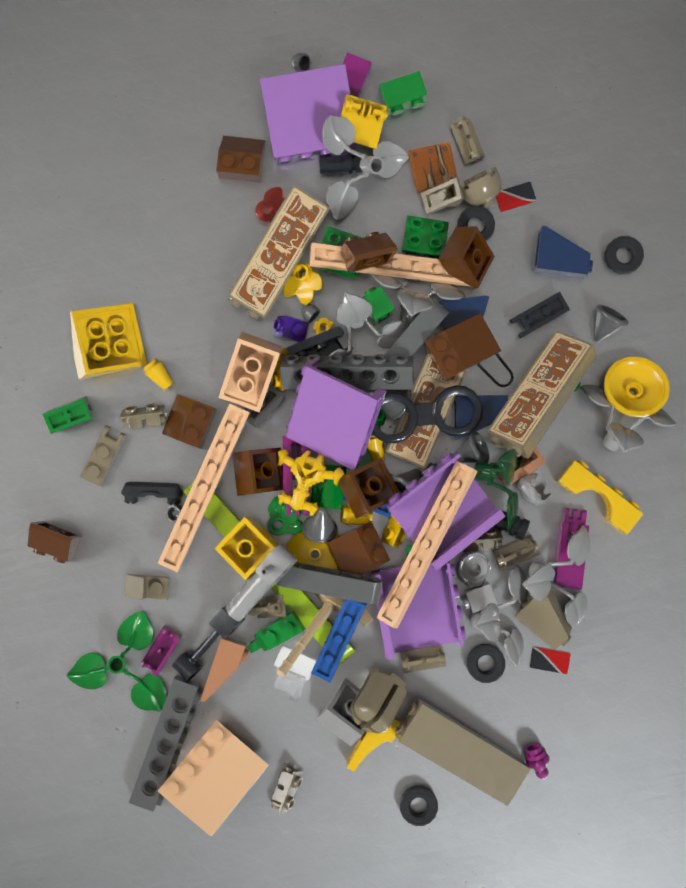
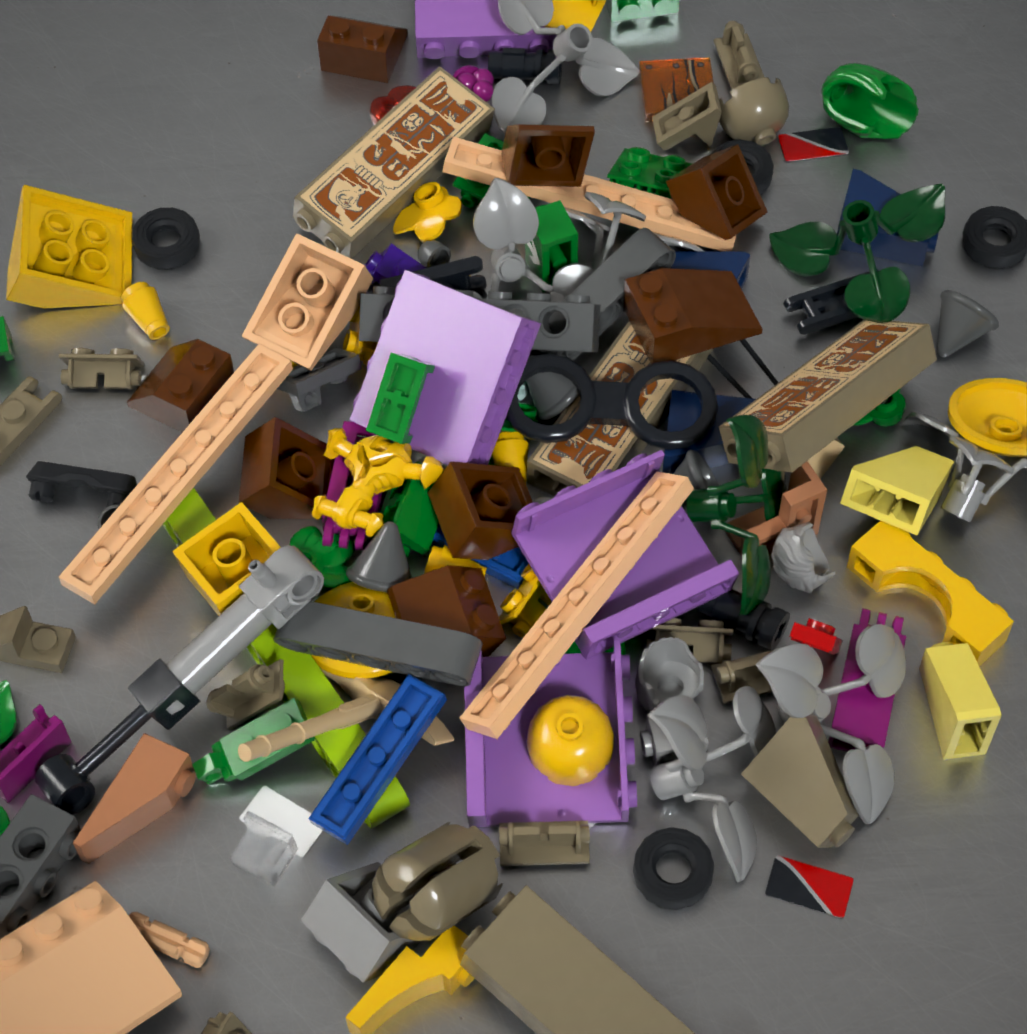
camera: 10 degrees right, 30 degrees down
none -> light nougat axle [129,912,210,968]
none -> black tyre [132,207,200,269]
none -> green hinge [366,352,435,444]
none -> magenta piece [453,65,494,102]
none -> yellow cylinder [526,695,614,786]
none -> dark green plant [769,184,946,323]
none -> red plate [789,618,843,655]
none -> green hair [821,63,919,139]
none -> light yellow slope [840,446,954,535]
none -> light yellow slope [919,642,1002,760]

